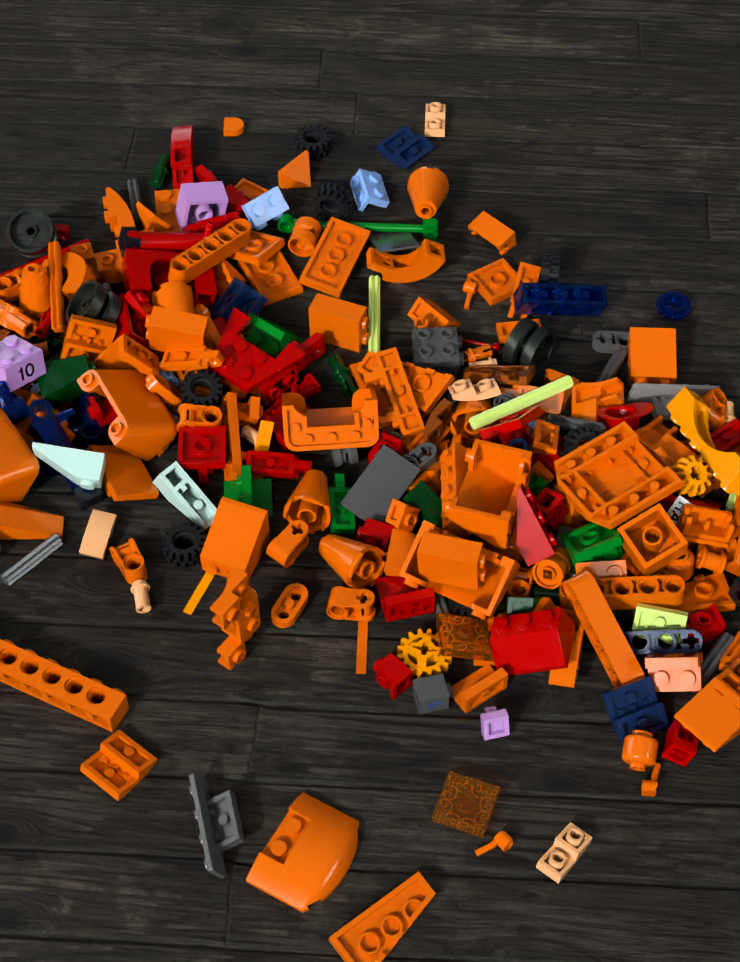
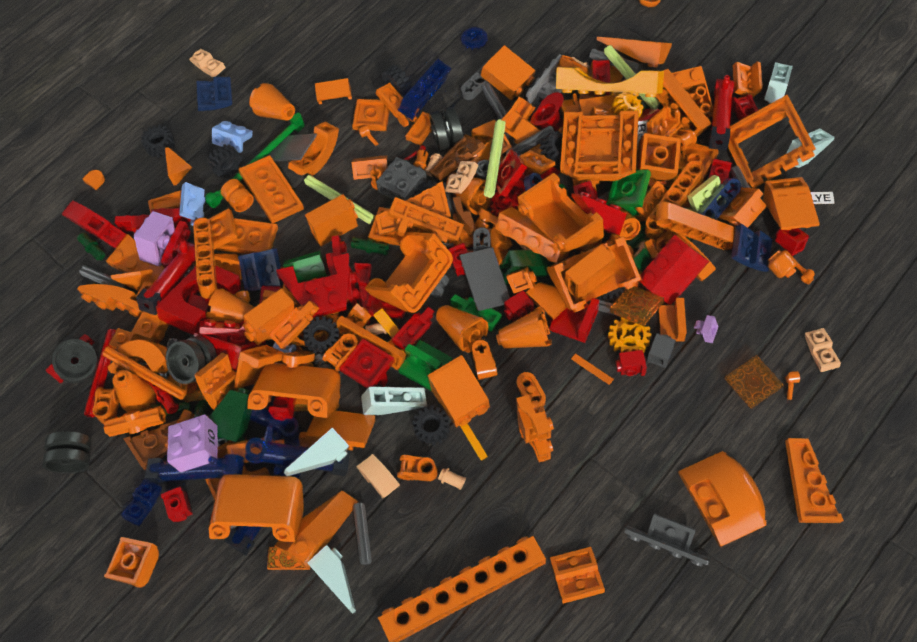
camera: 45 degrees left, 10 degrees up
orange piece [326,586,376,622] -> none

